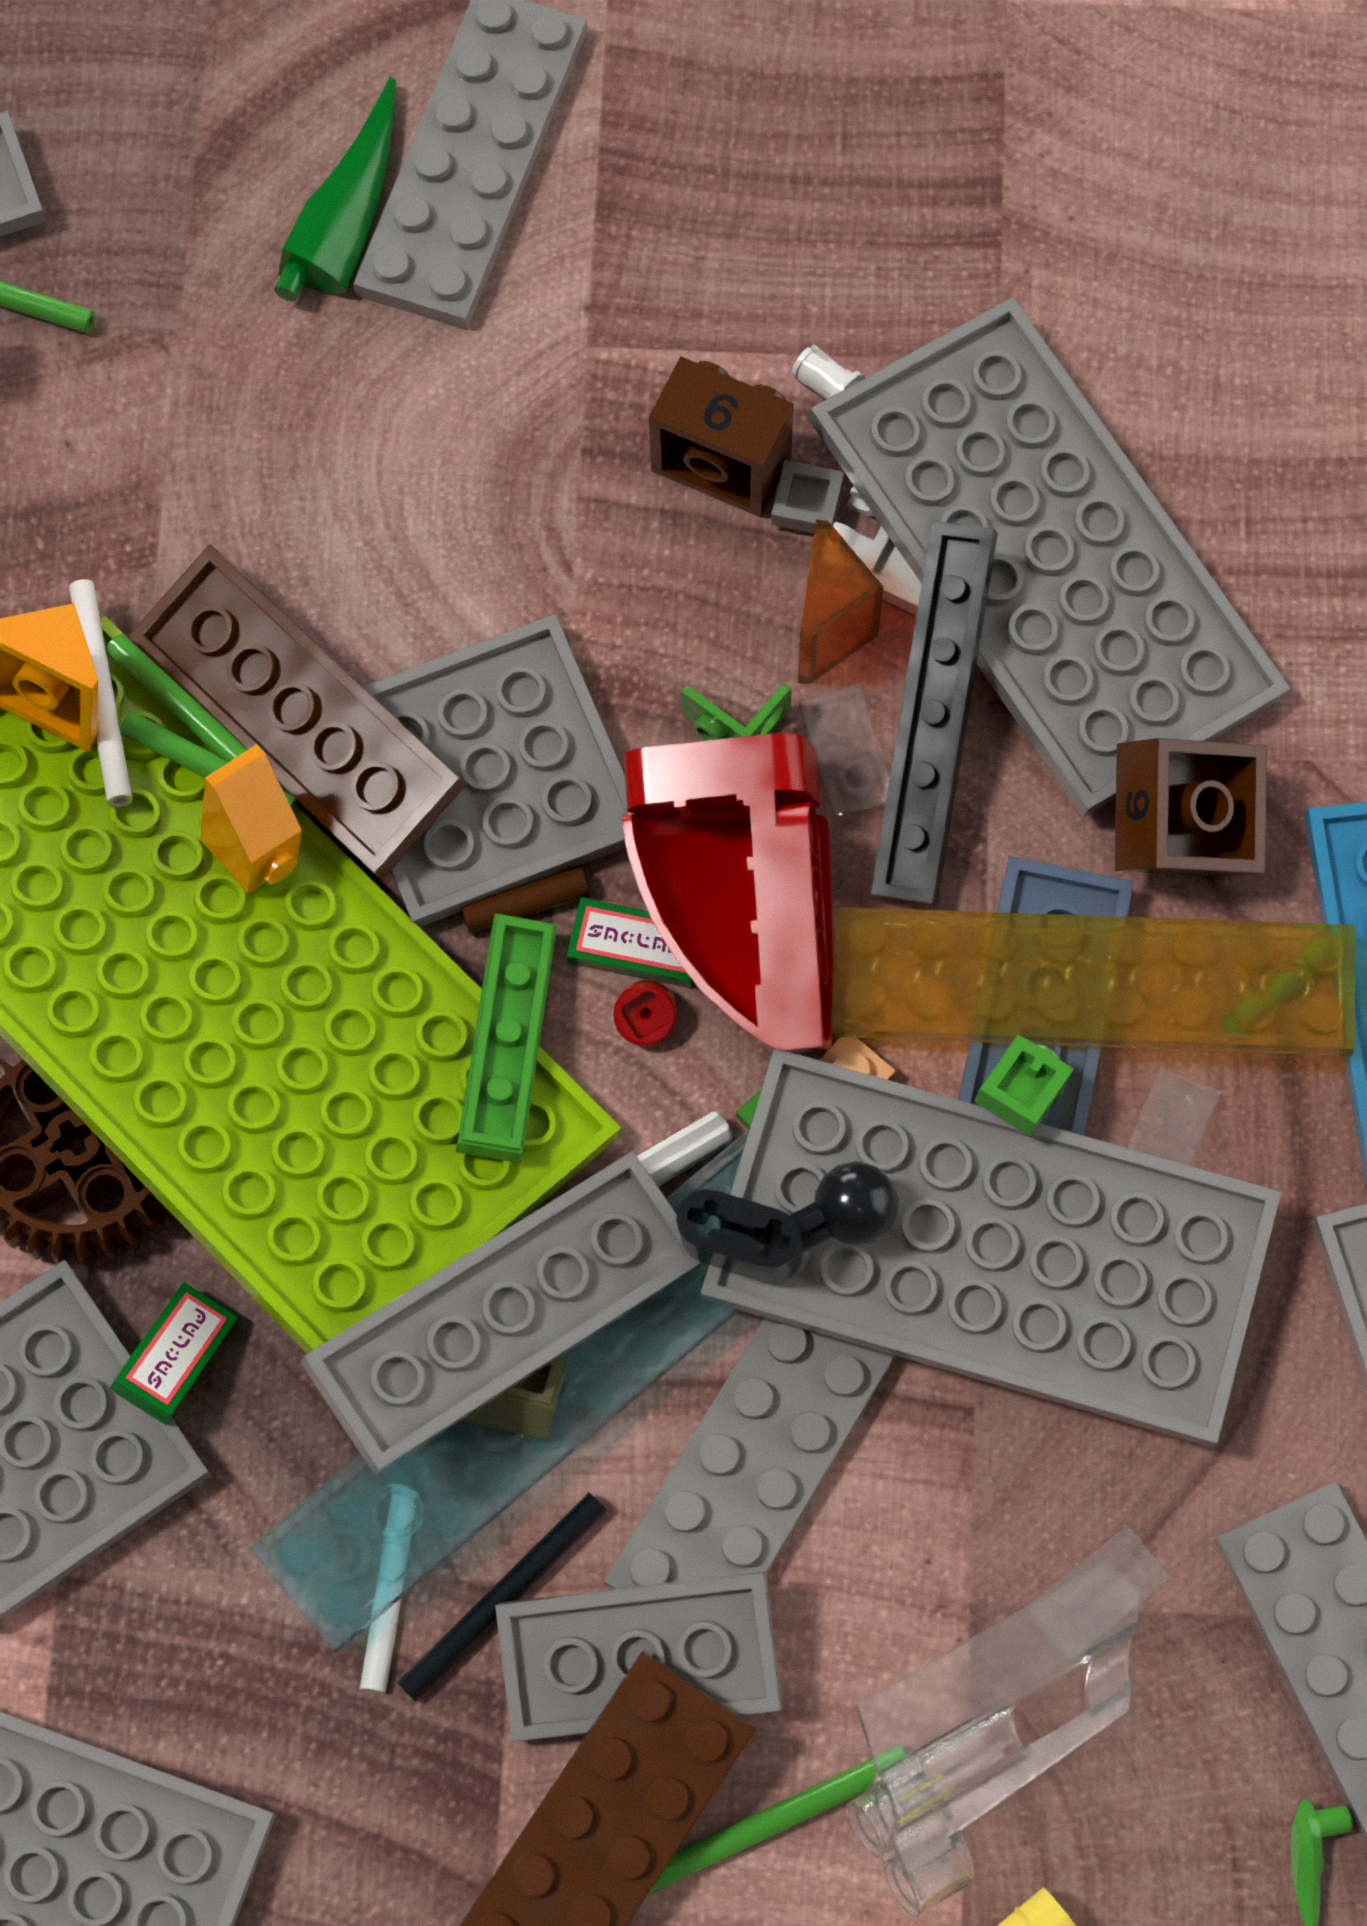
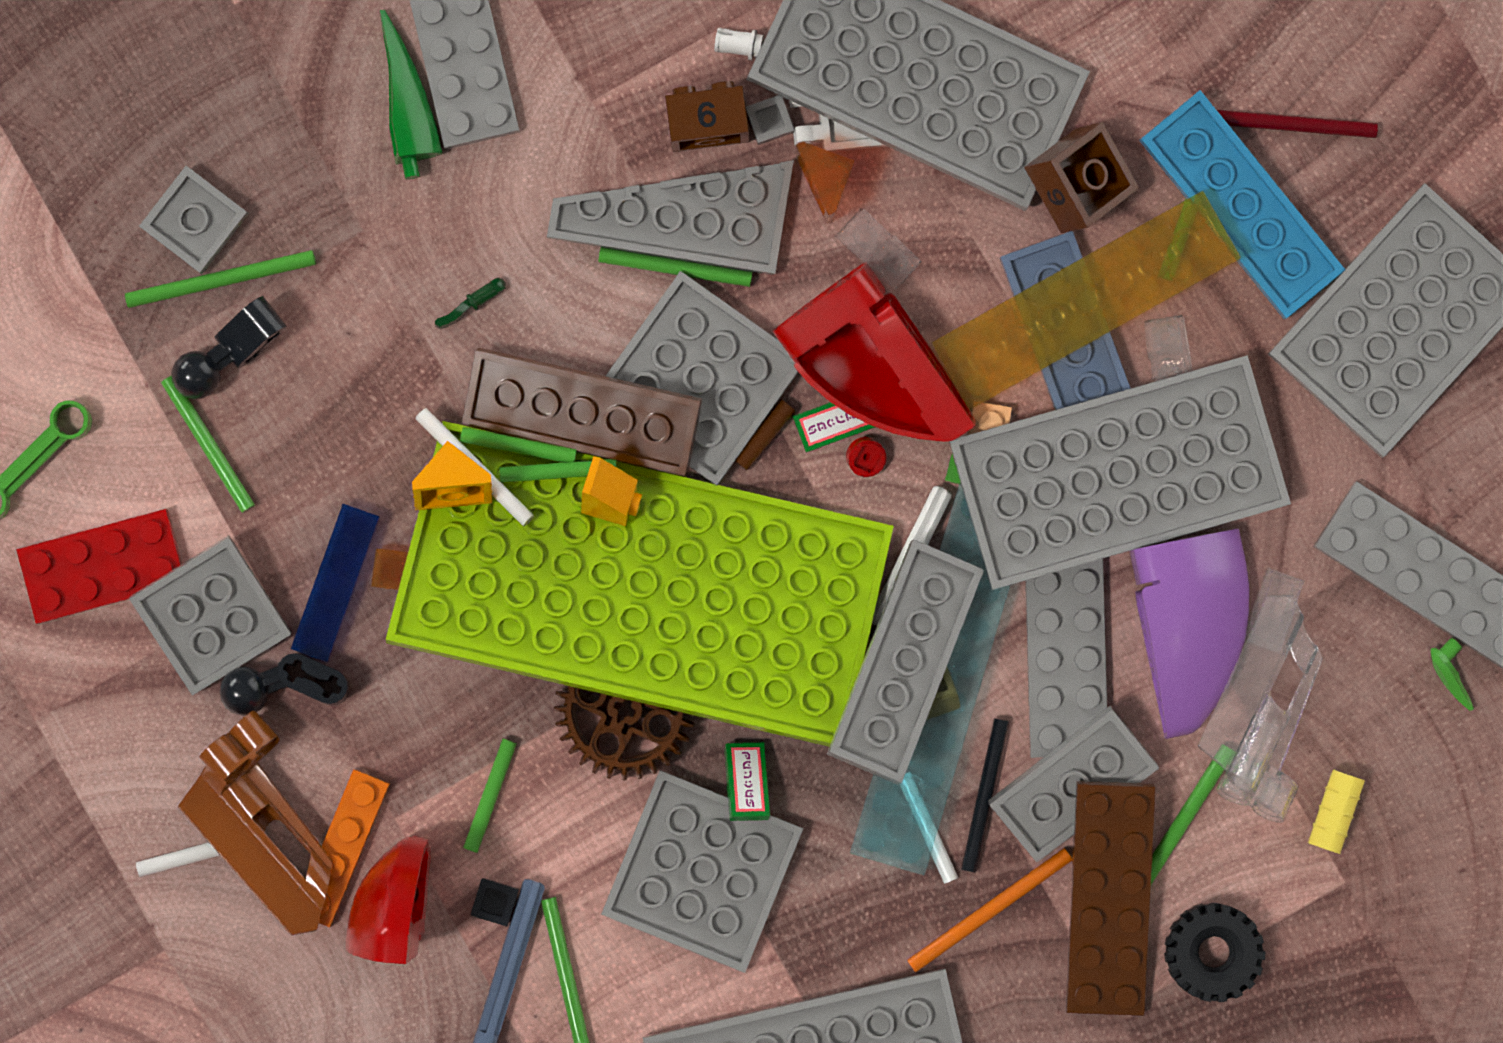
camera: 35 degrees left, 15 degrees up
bright green tile [456,913,557,1163] -> none
black beam [676,1161,899,1283] -> none
bright green bracket [680,683,792,741] -> none
black plate [871,521,998,906] -> none
bright green bracket [974,1034,1074,1137] -> none
none -> dark green piece [435,277,506,329]
none -> light grey wing [547,160,794,275]
none -> bright green piece [598,247,752,287]
none -> orange piece [907,848,1073,973]
none -> medium lavender panel [1129,529,1250,739]

